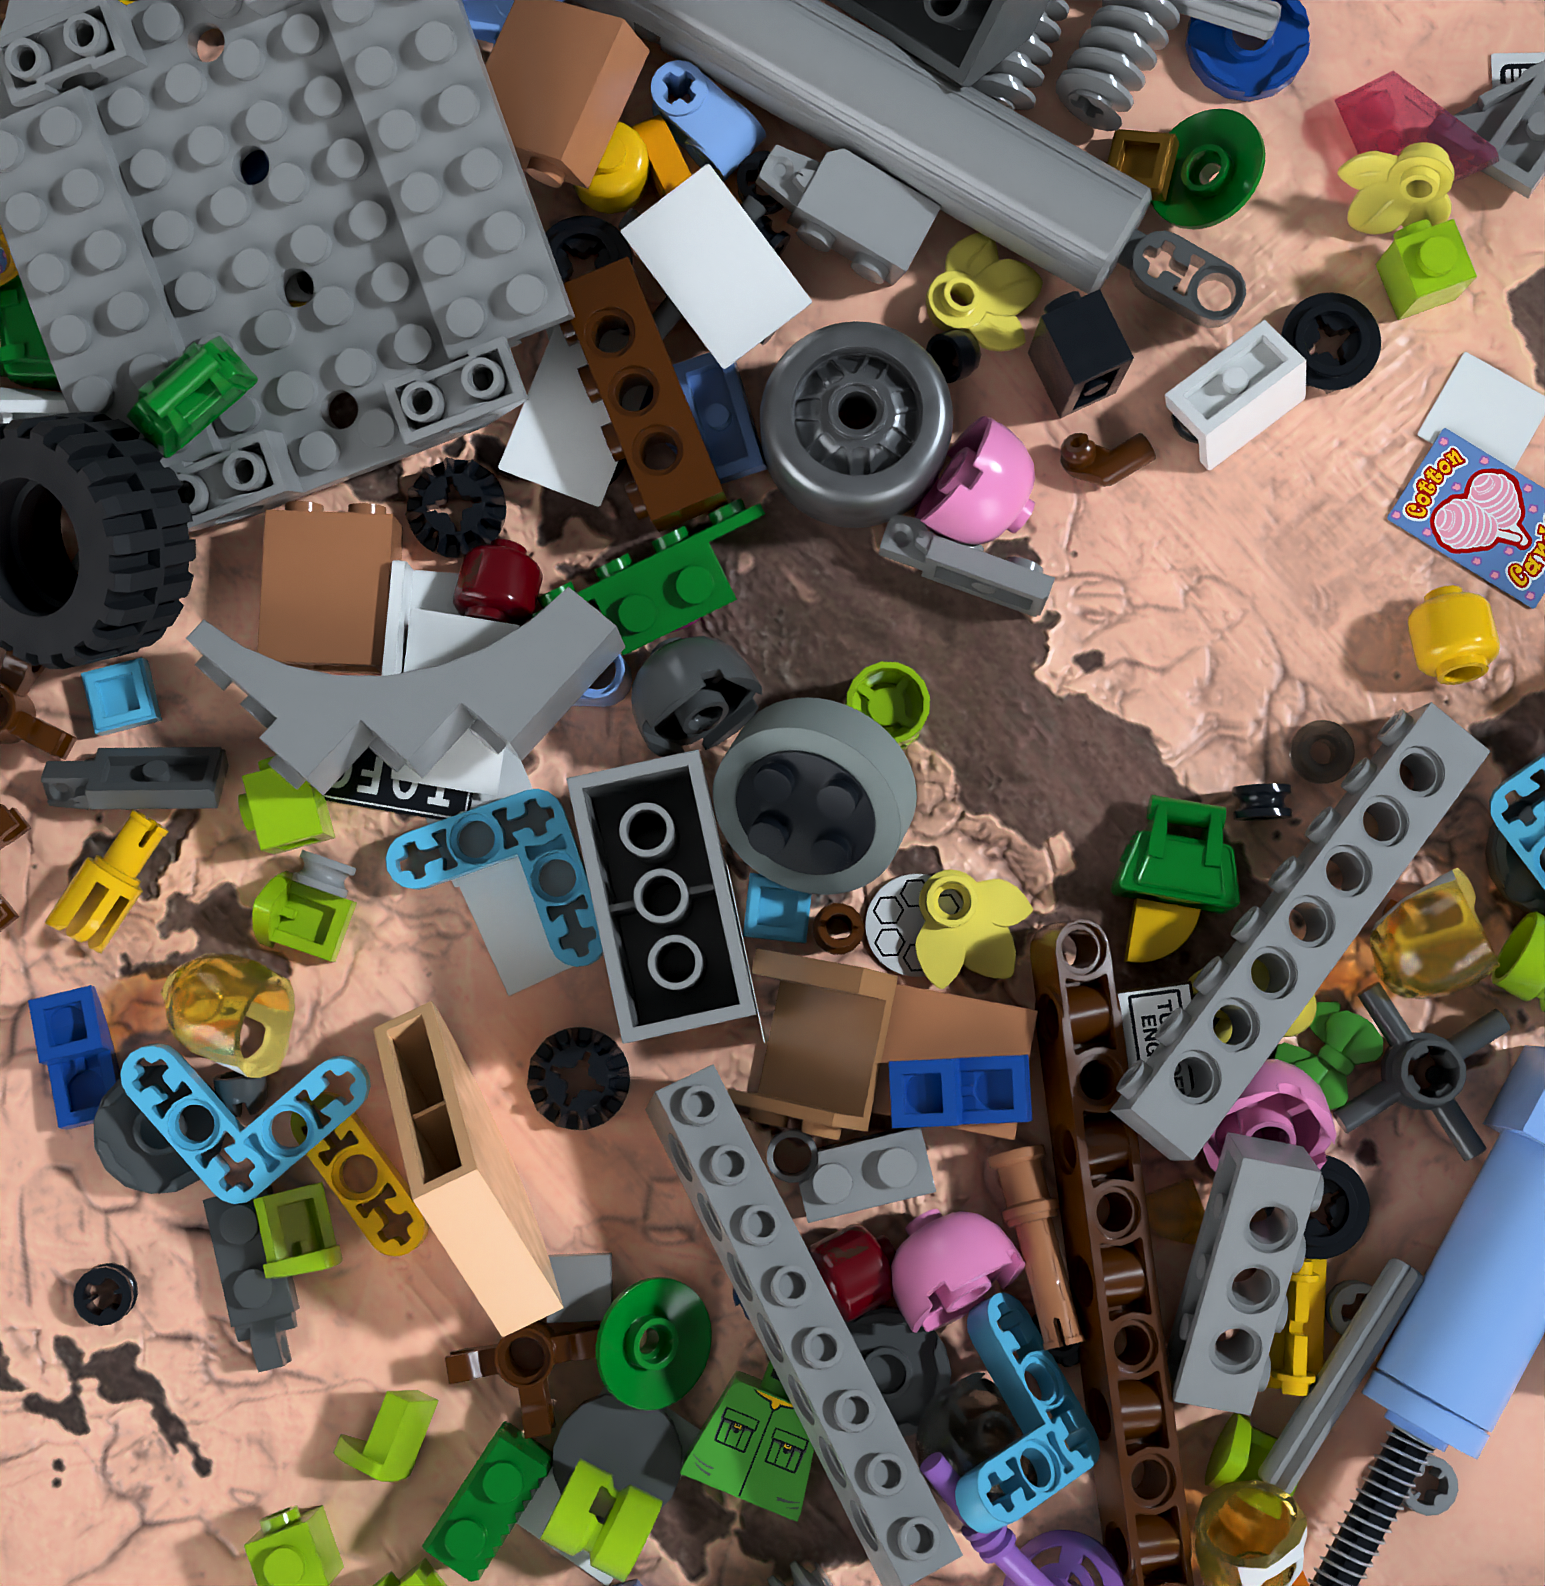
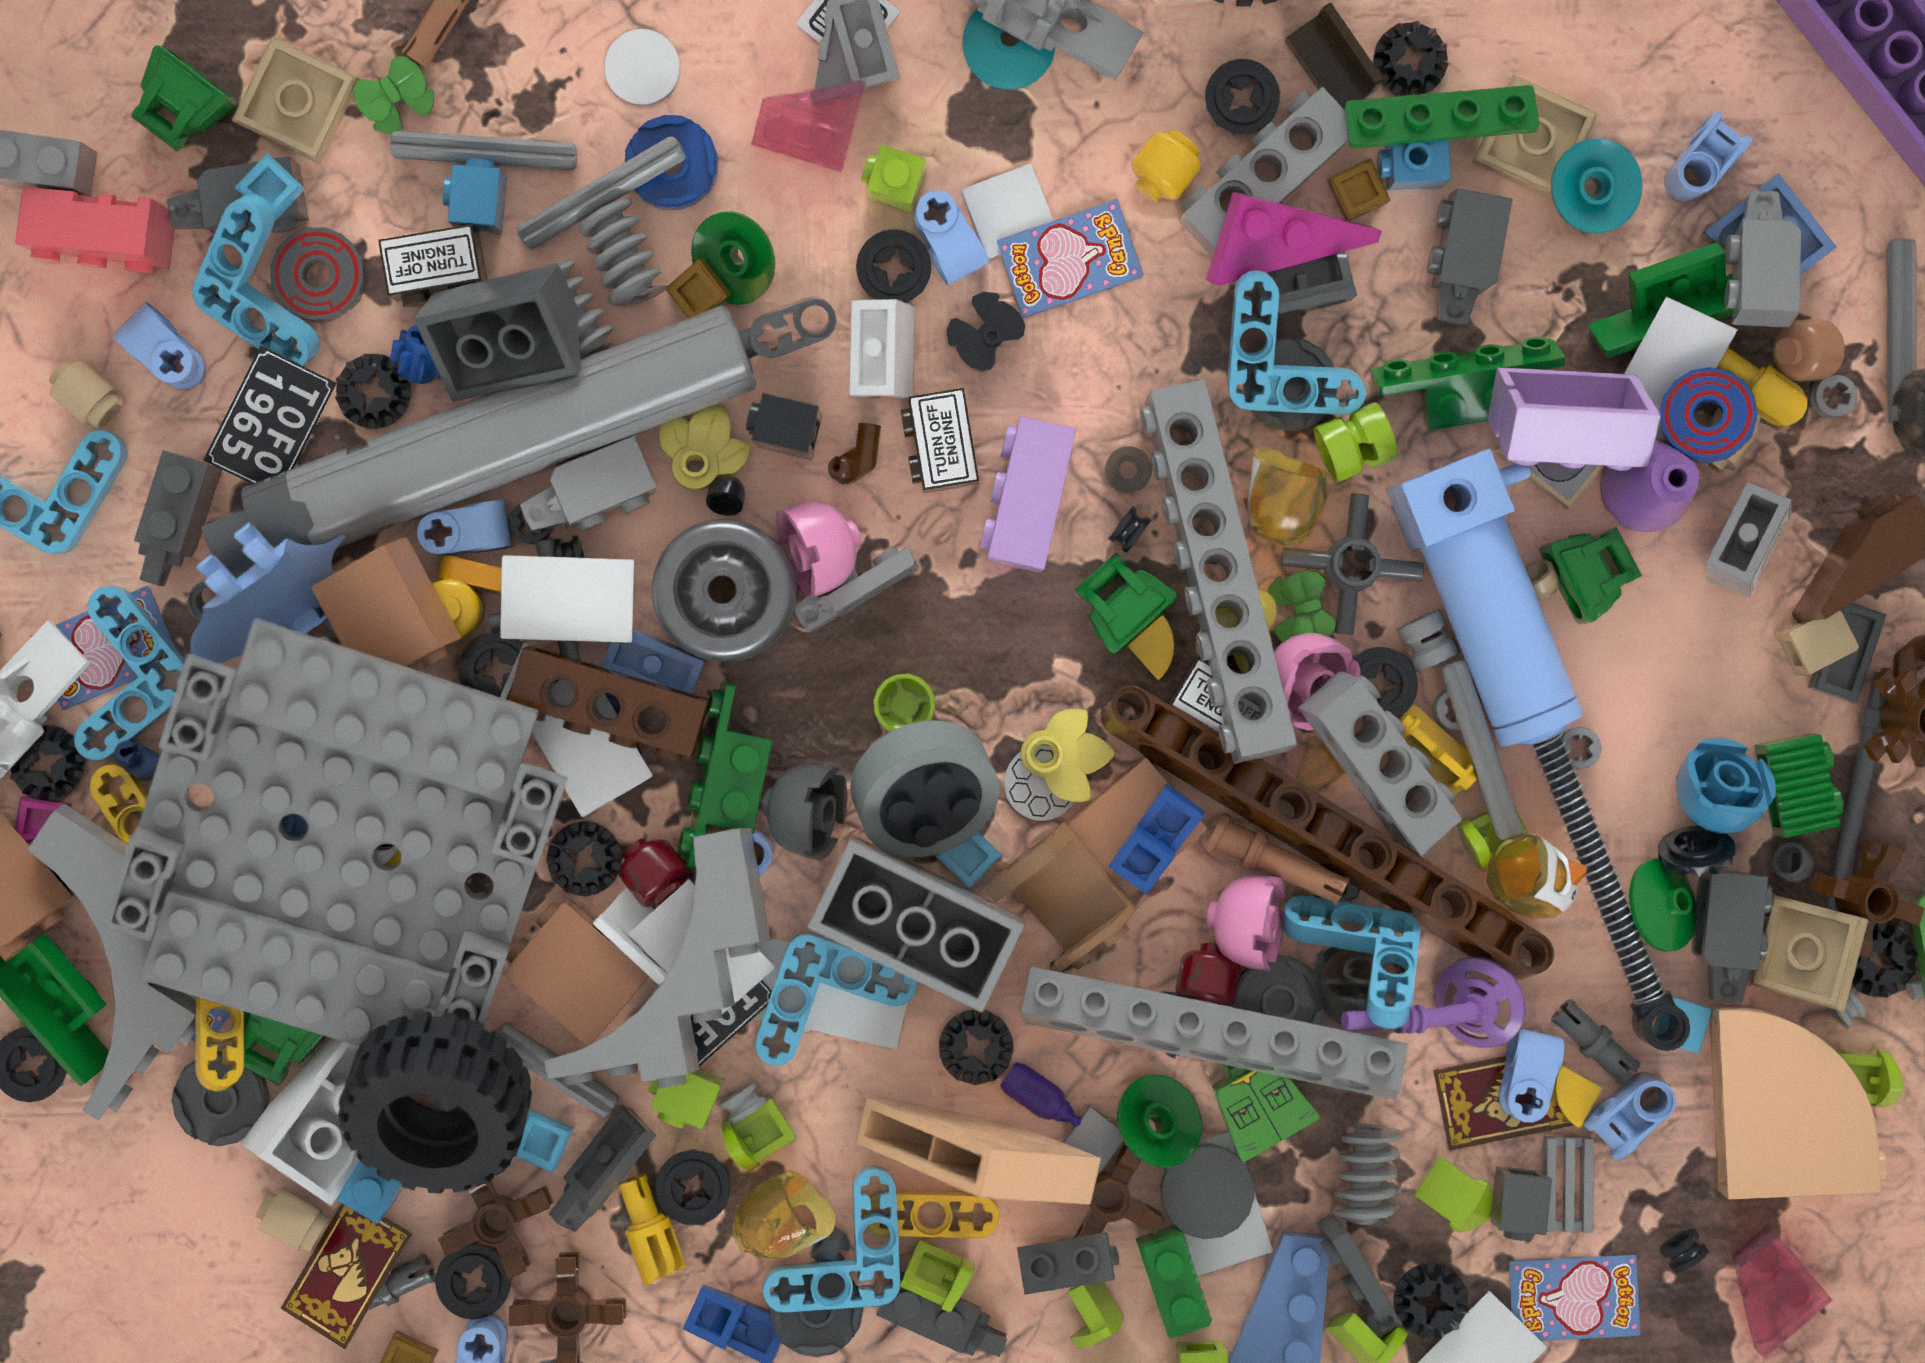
camera: 55 degrees left, 5 degrees up
green piece [126,336,258,459] -> none
lime wheel [540,1458,663,1583] -> none
white sticker [727,865,765,1043] -> none
light grey hinge [767,1127,936,1223] -> none
reddish brown pin [812,903,864,955] -> none
light yellow plate [1337,142,1455,235] -> none
yellow head [1408,585,1500,685] -> none
none -> light grey axle [497,1023,619,1117]
none -> black gear [655,1149,731,1225]
none -> brick [901,388,979,493]
none -> light blue piece [914,190,989,286]
none -> black piece [946,292,1025,372]
none -> lavender piece [980,416,1076,573]
none -> dark purple piece [1000,1062,1082,1127]
none -> dark grey hinge [1017,1232,1119,1295]
none -> light grey wheel [1396,609,1460,672]

